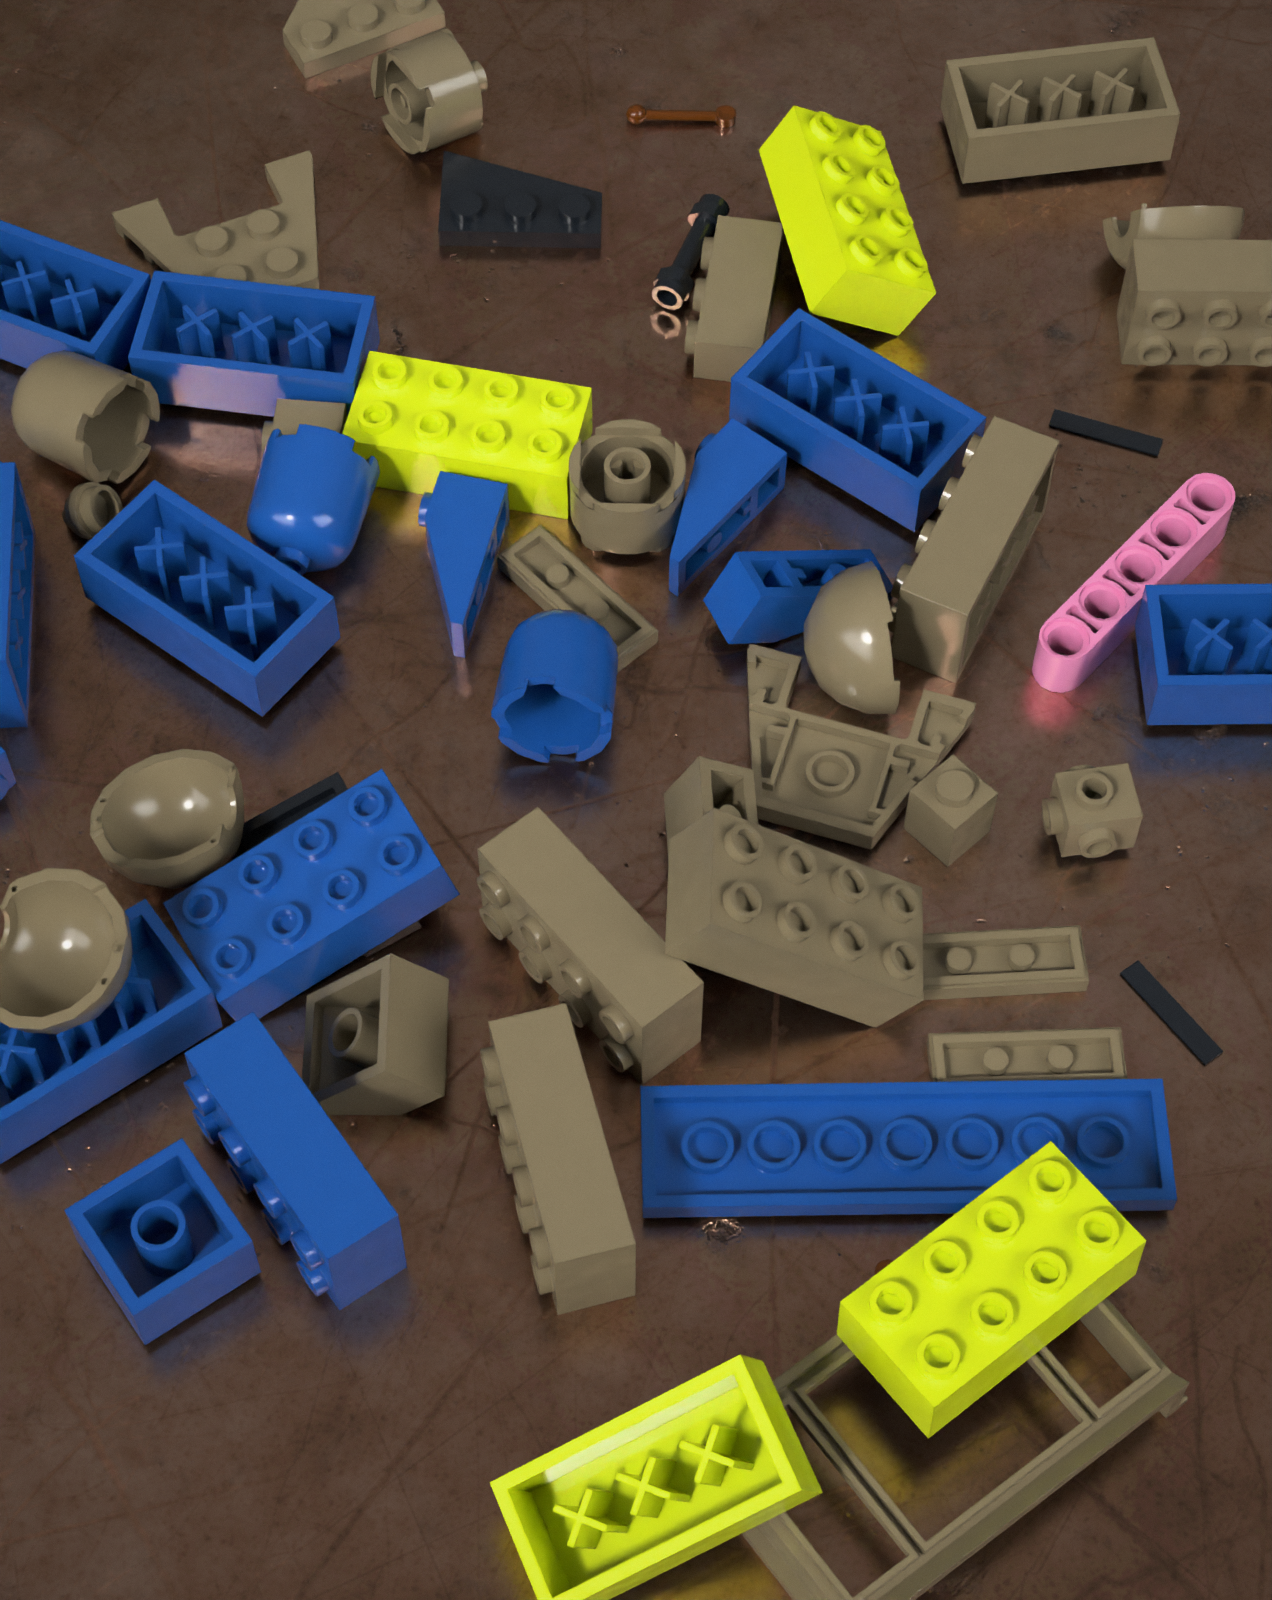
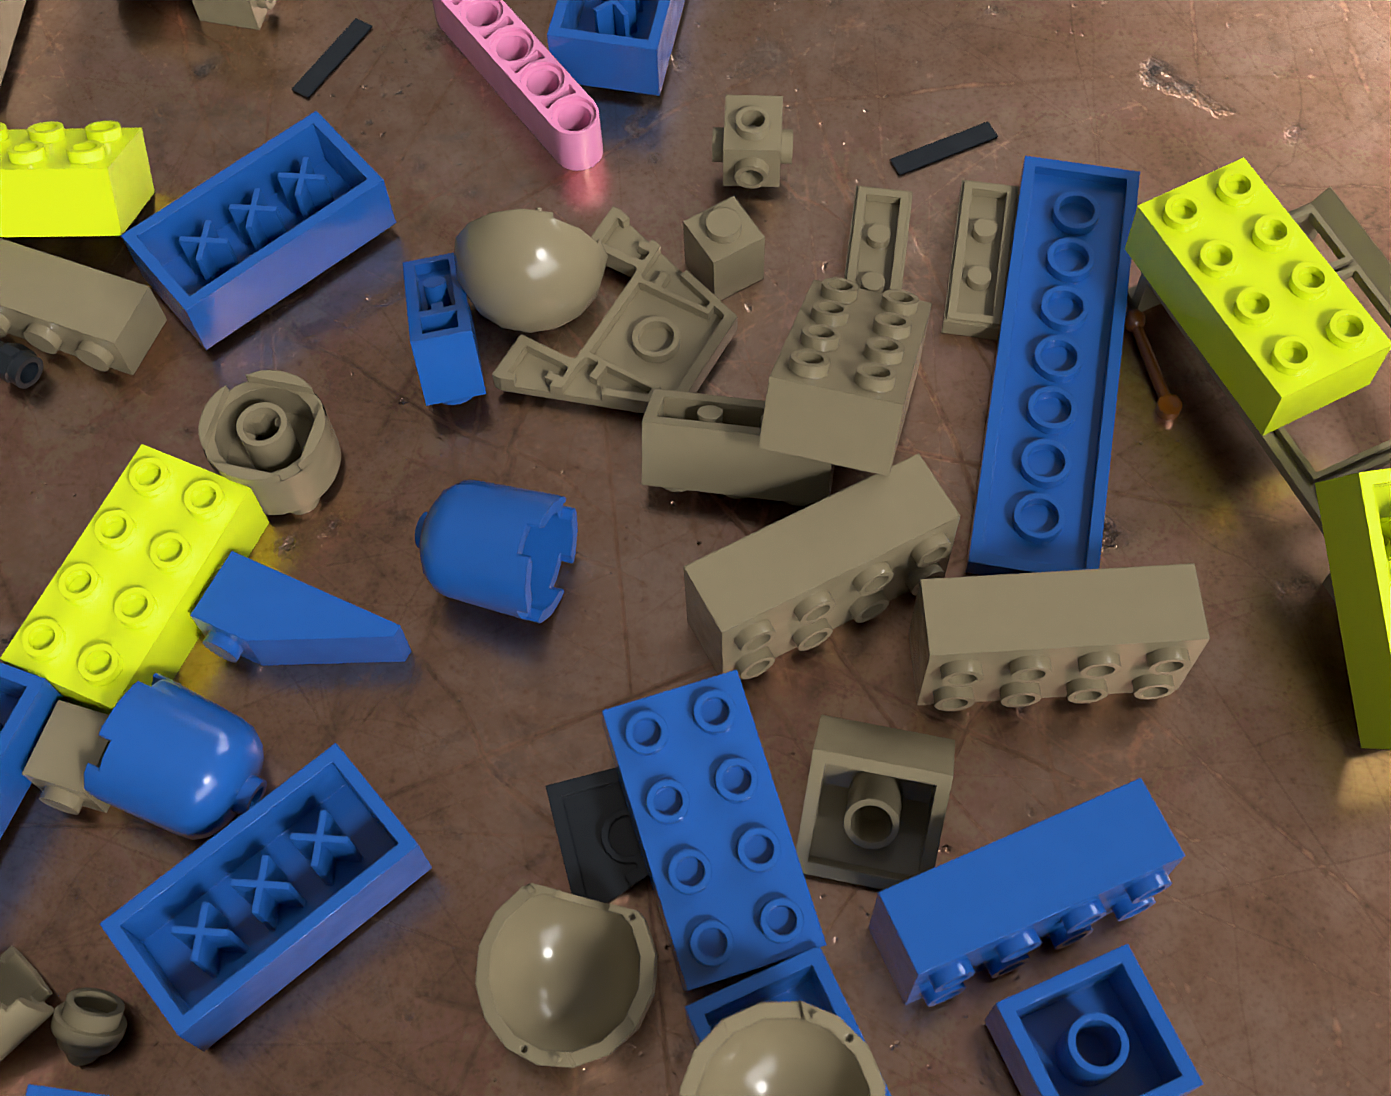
camera: 75 degrees left, 5 degrees up
dark tan tile [497,524,658,672] -> none
blue slope [669,418,787,596] -> none
dark tan brick [888,416,1060,683] -> none

